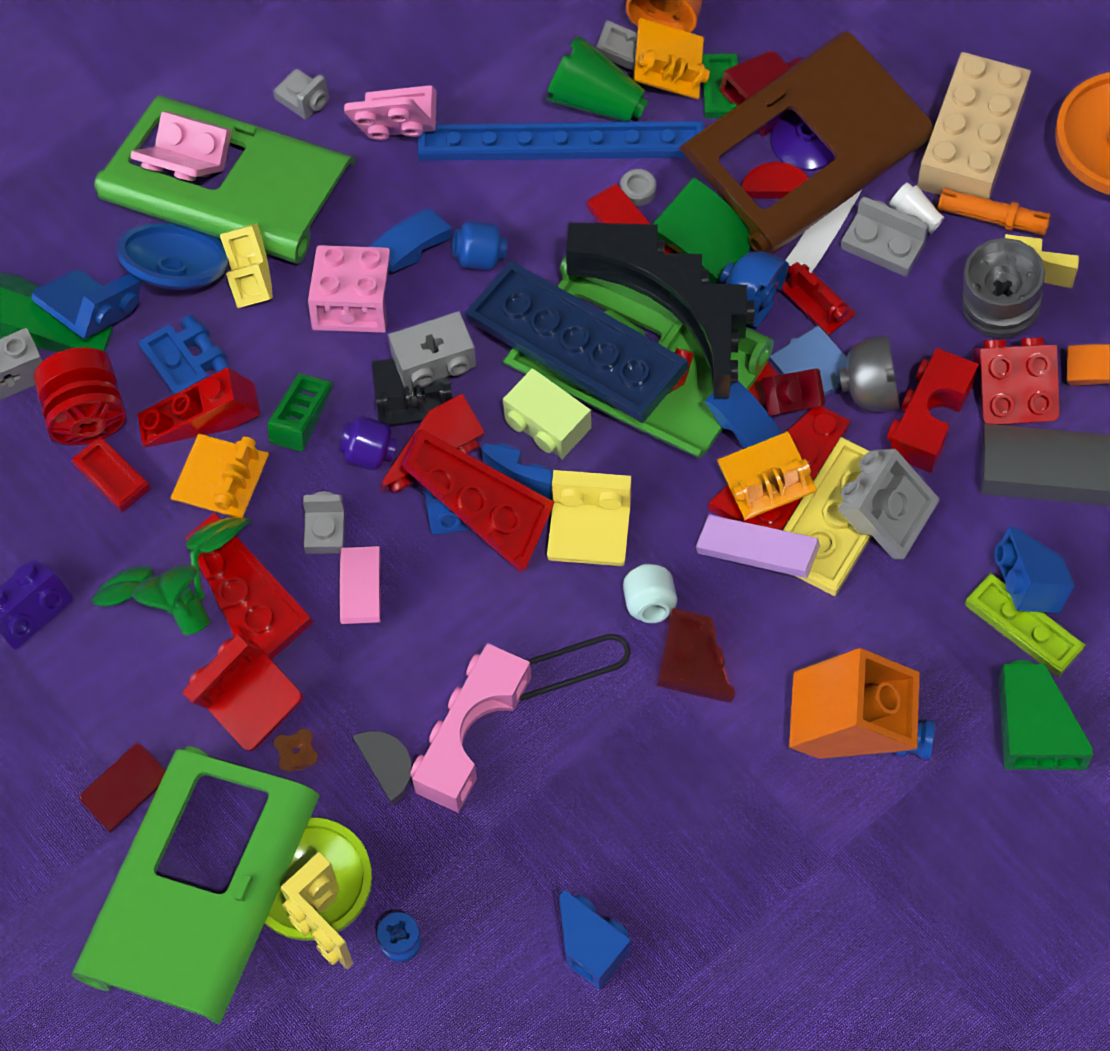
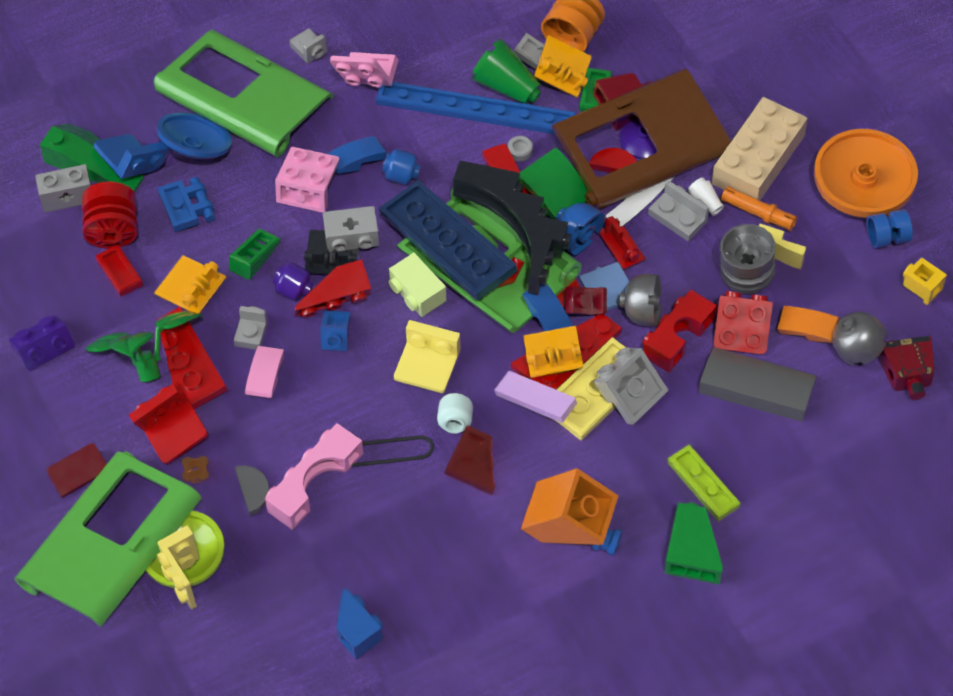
camera: 10 degrees right, 5 degrees down
bright pink bracket [131,111,232,181] -> none
red slope [137,367,260,447] -> none
light yellow slope [220,223,273,308] -> none
blue wheel [377,912,422,963] -> none
red wing [401,429,555,572] -> none
blue slope [482,443,553,501] -> none
blue slope [994,526,1075,613] -> none

